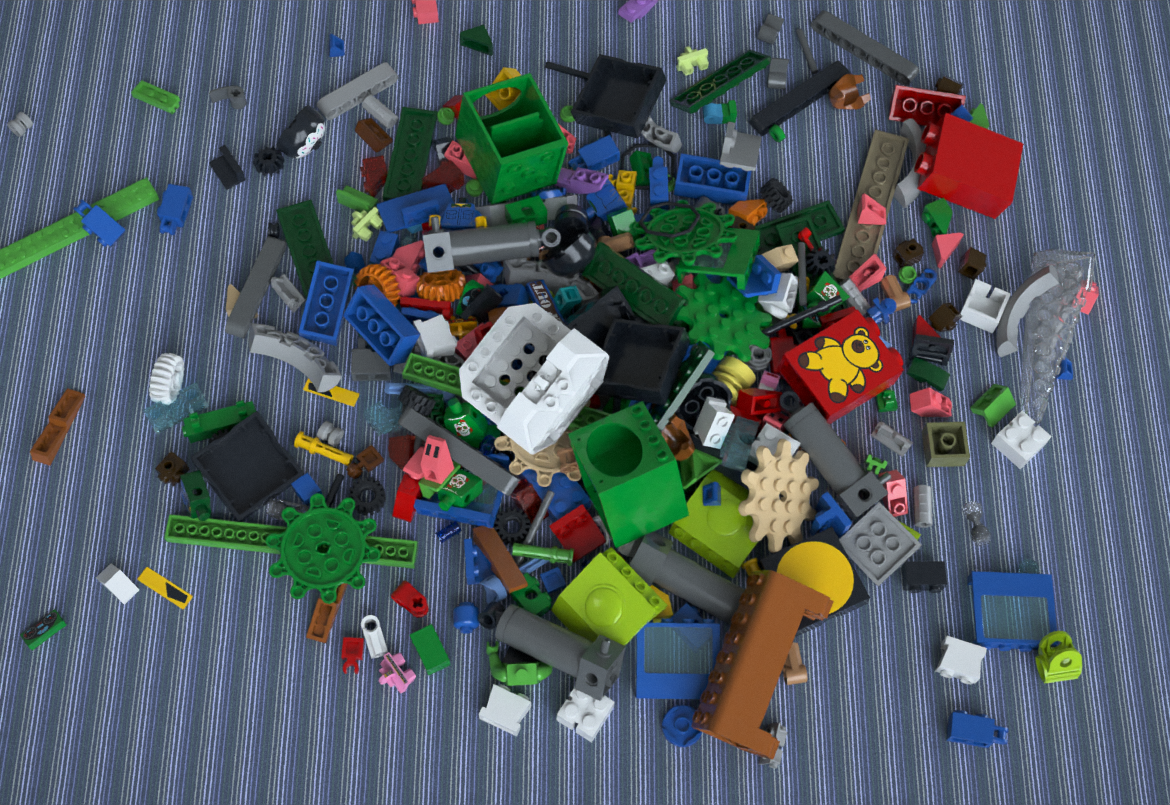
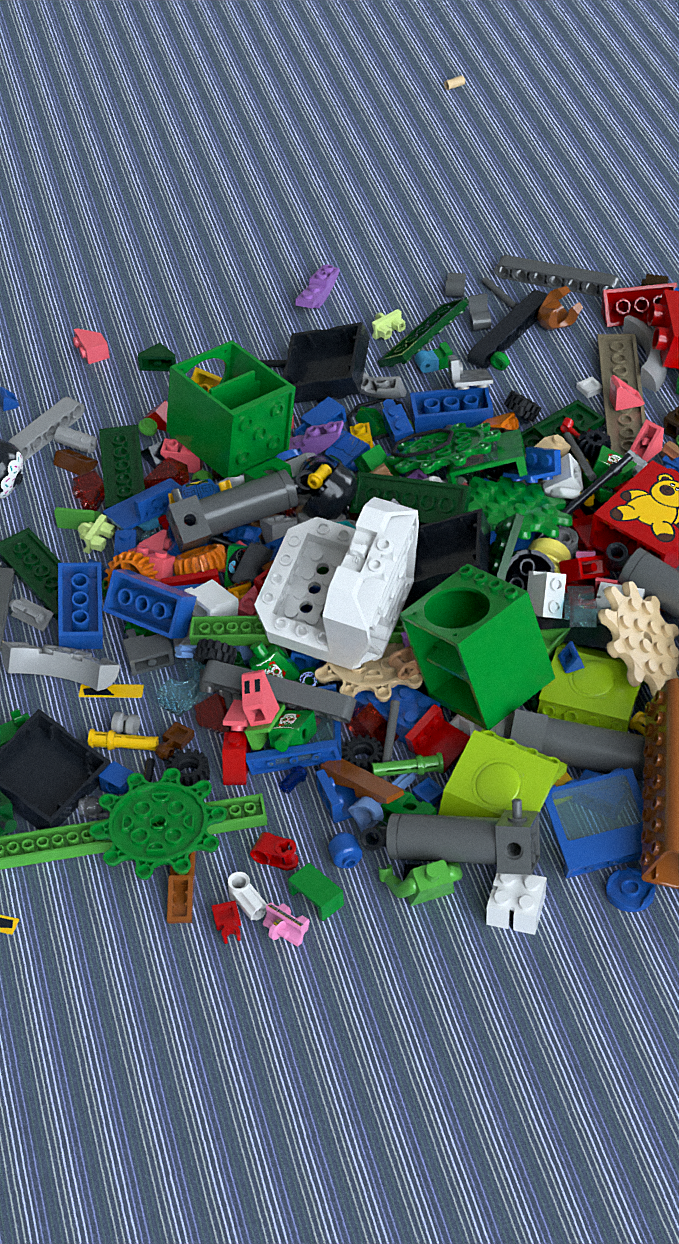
camera: 10 degrees left, 20 degrees down
white hips [479,684,531,736] -> none
none -> yellow pin [307,464,332,489]
none -> white tile [576,377,602,398]

